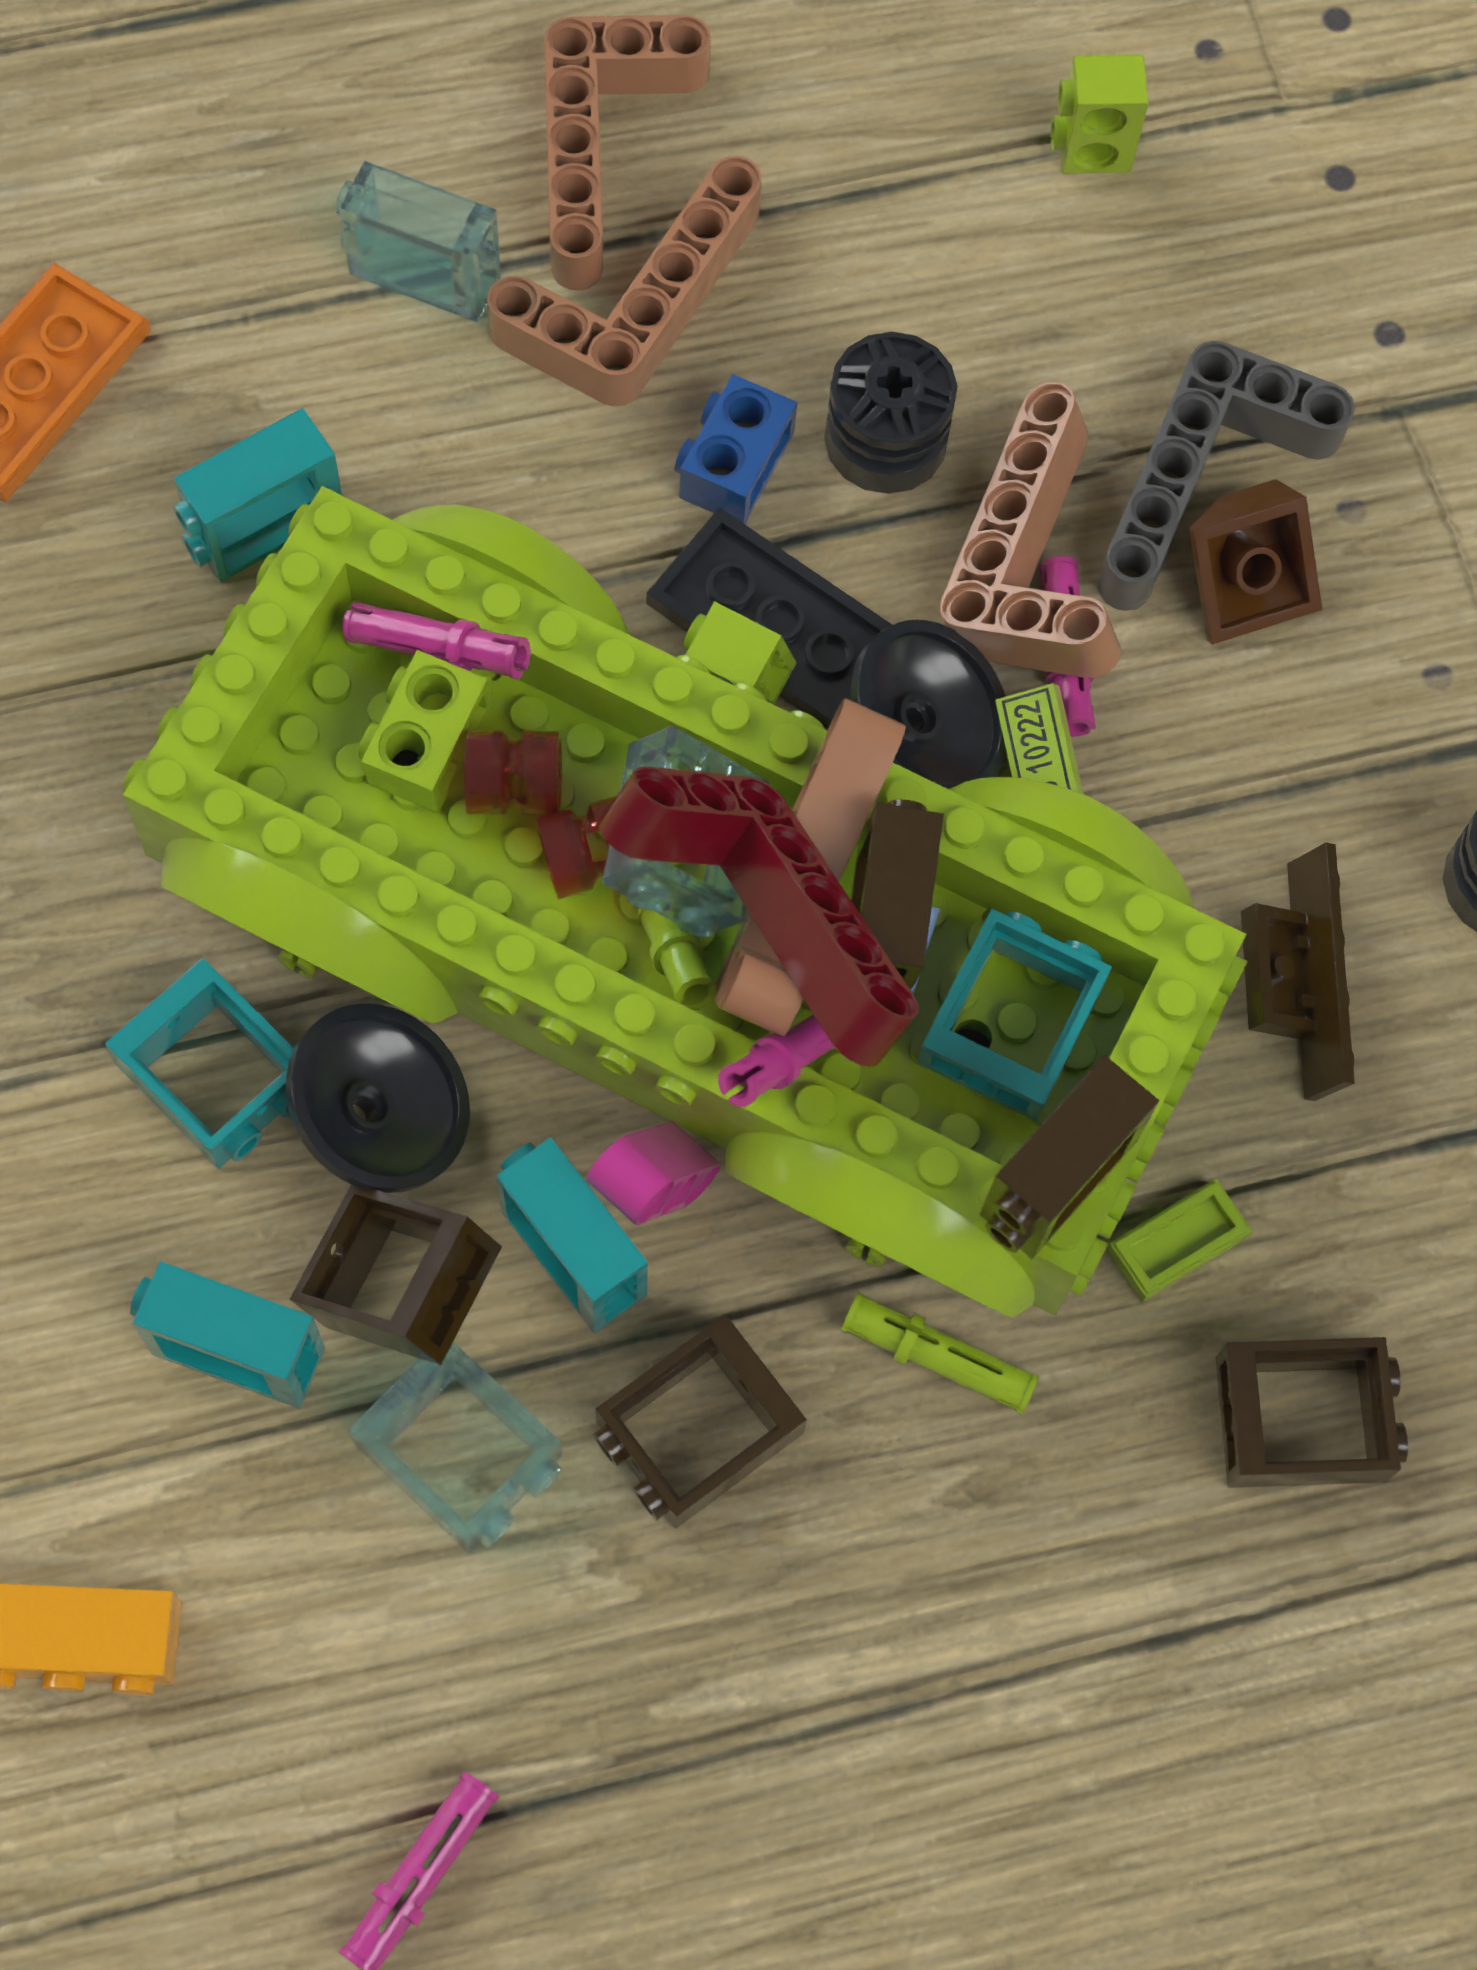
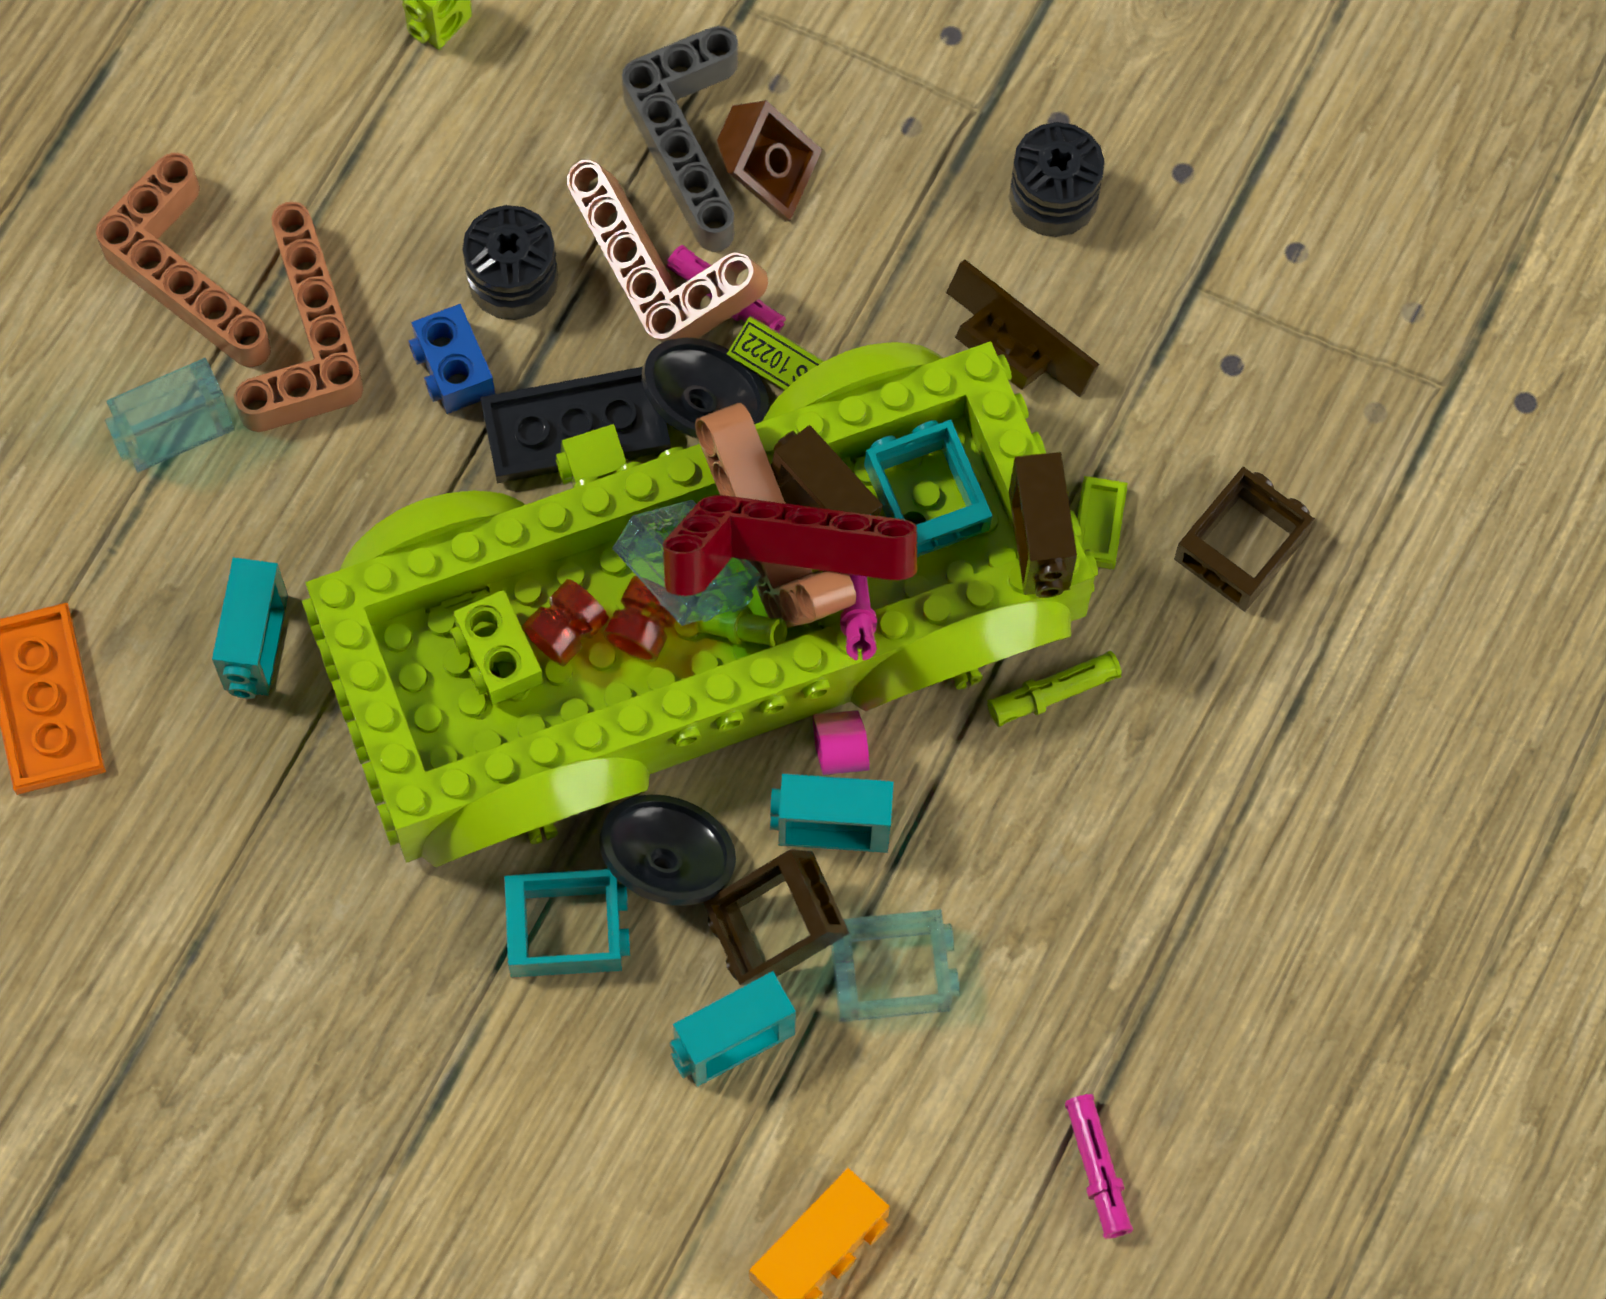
camera: 45 degrees left, 0 degrees up
dark pink pin [342,601,531,679] -> none
dark brown window [593,1314,807,1529] -> none

